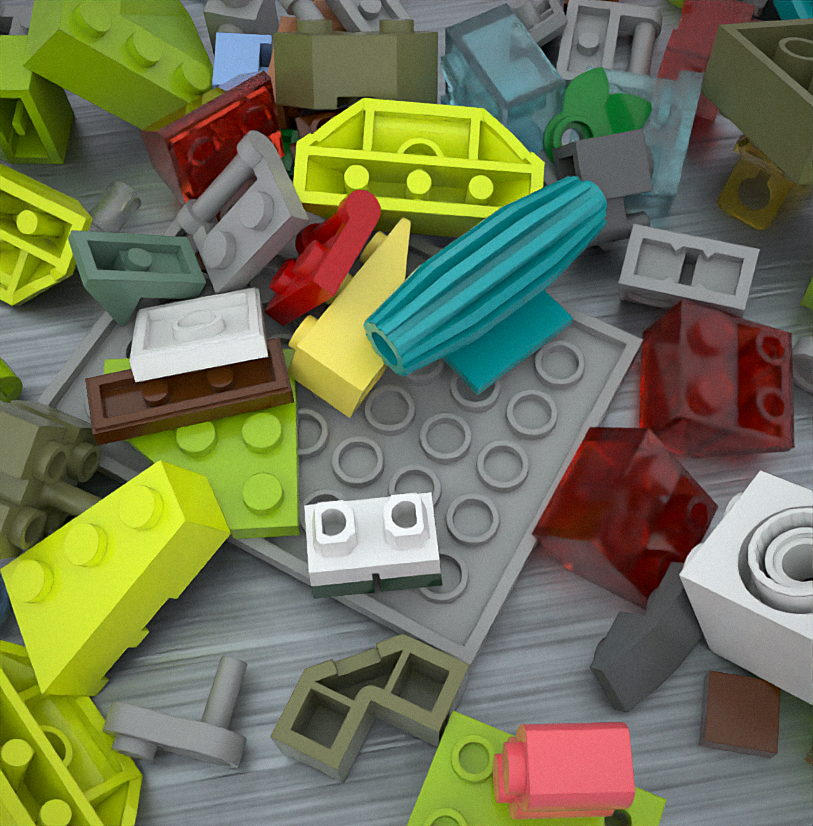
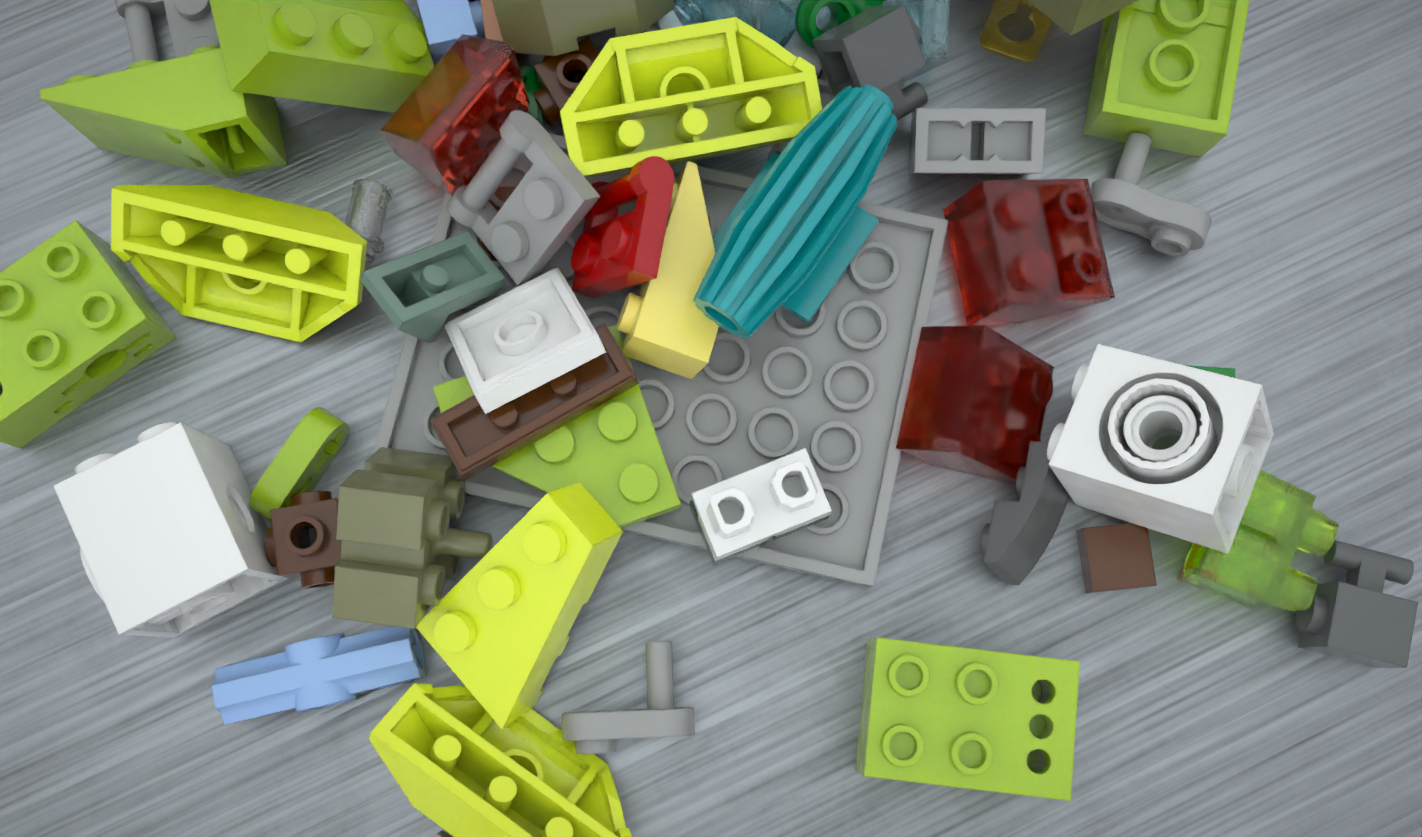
camera: 20 degrees left, 15 degrees up
olive brick [270,634,470,783] -> none
coral brick [493,722,635,820] -> none

